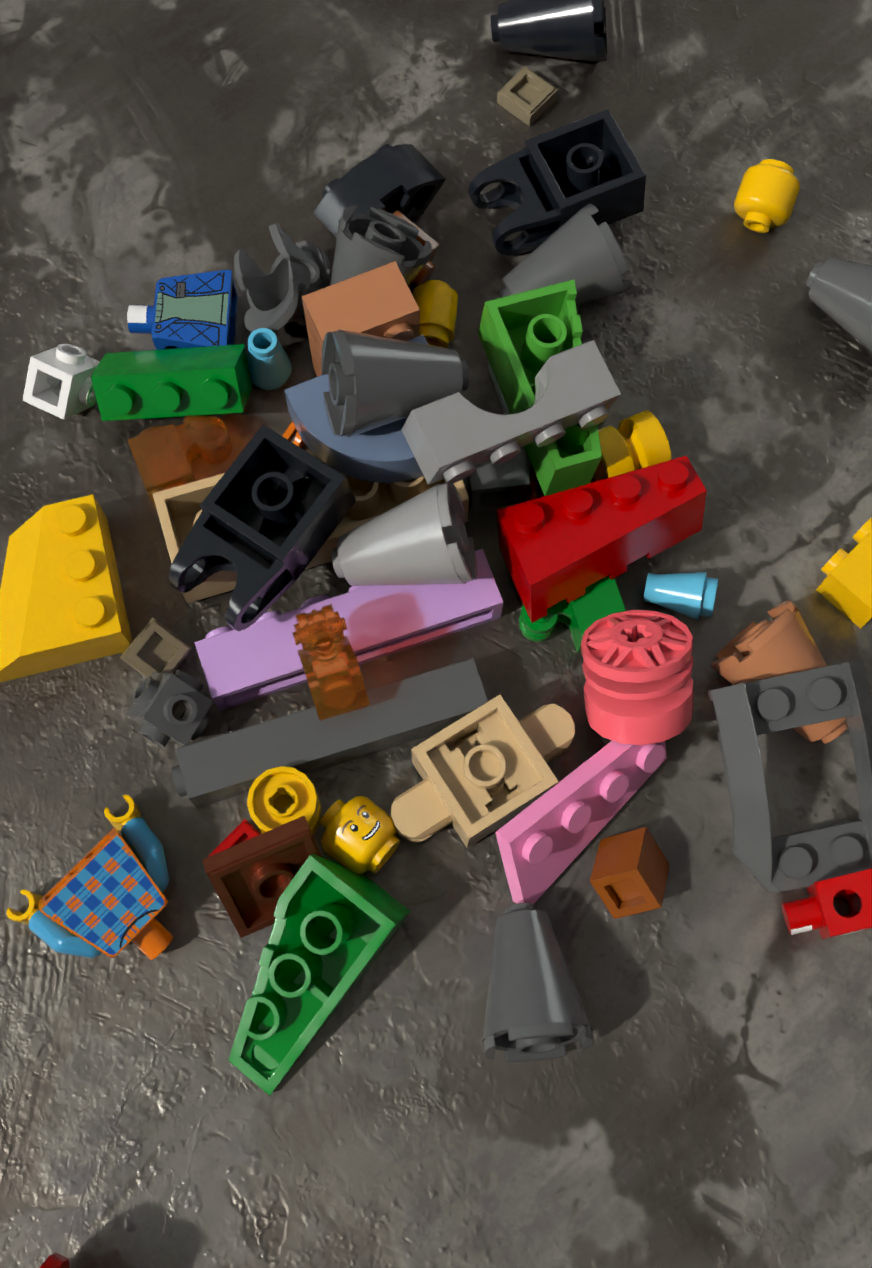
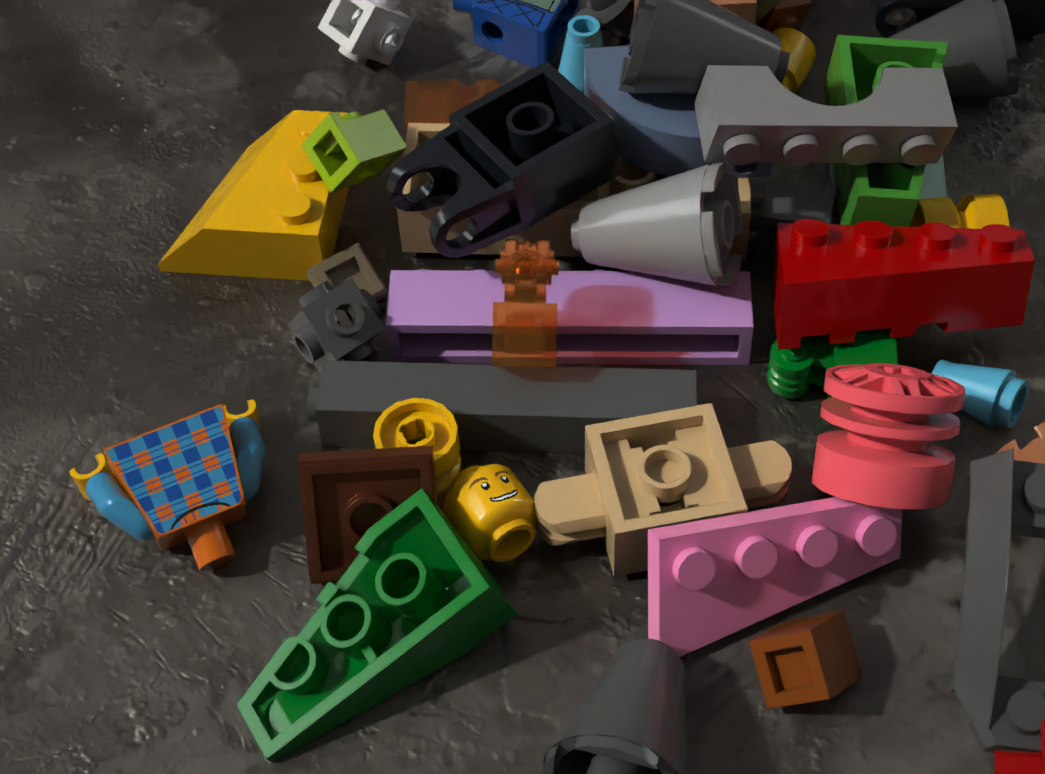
camera: 25 degrees right, 20 degrees down
green brick [91,344,252,421] -> none
none -> lime brick [301,109,408,193]

